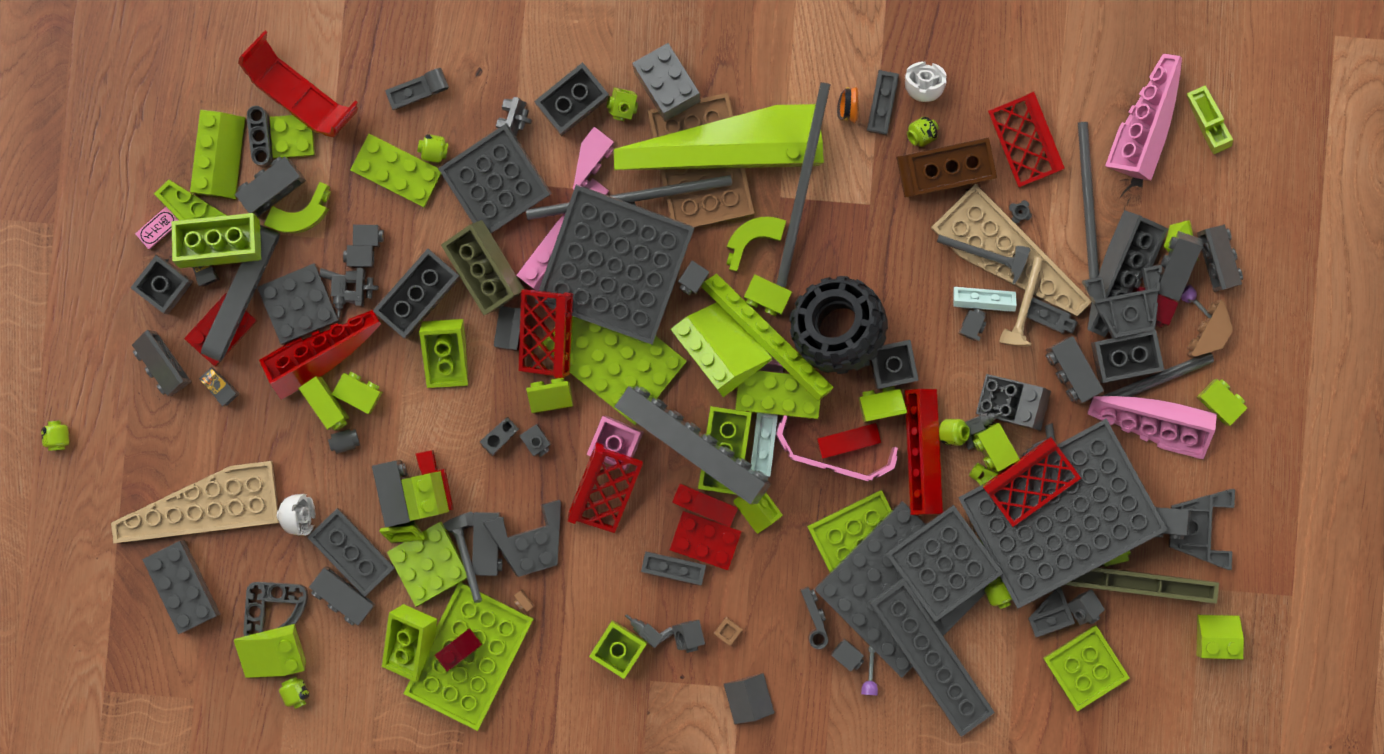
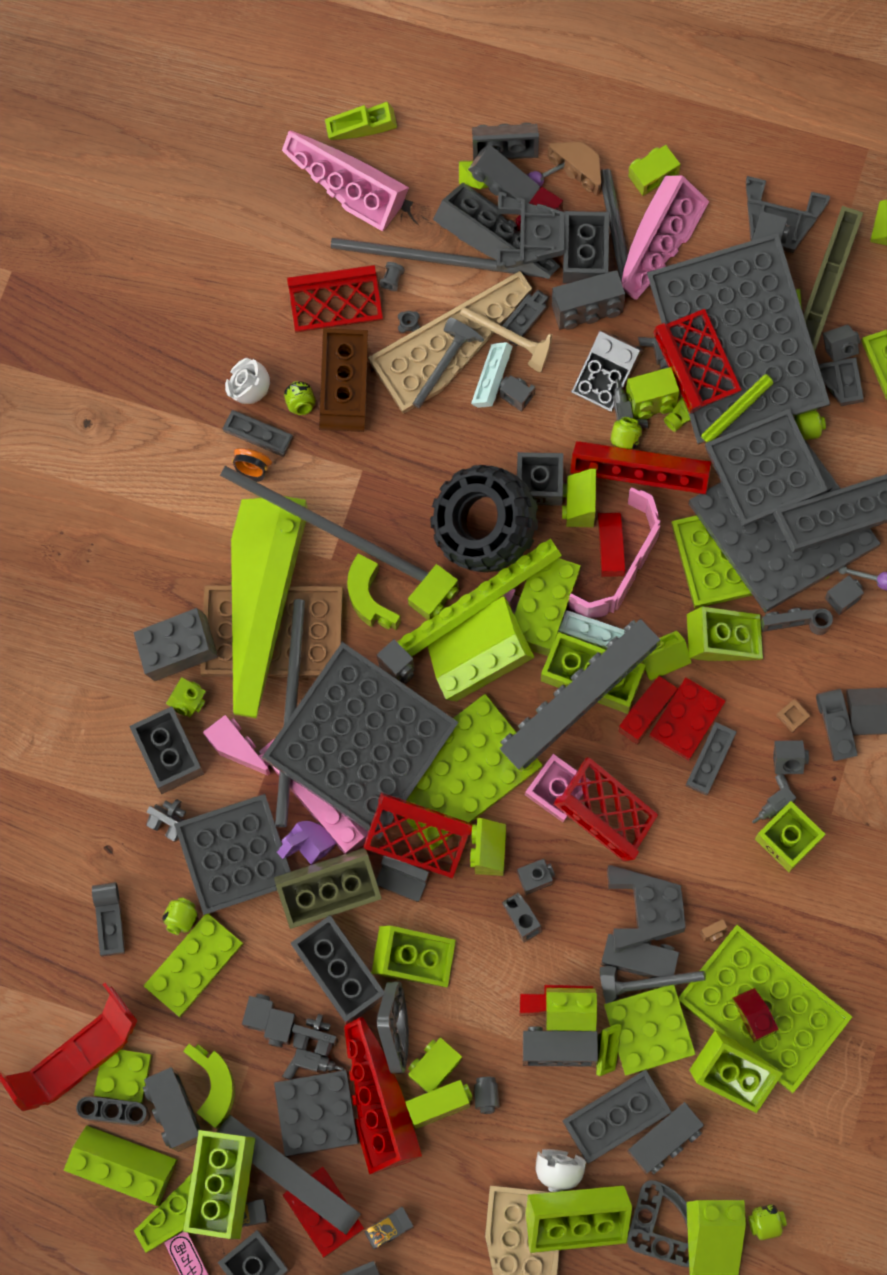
camera: 70 degrees left, 15 degrees down
none -> medium lavender brick [277,821,336,864]
none -> dark grey beam [377,981,409,1074]
none -> dark grey bush [379,262,405,291]
none -> lime slope [526,1186,632,1253]
none -> lime slope [687,607,763,661]
none -> lime axle [701,374,773,443]
none -> dark grey plate [816,689,858,761]

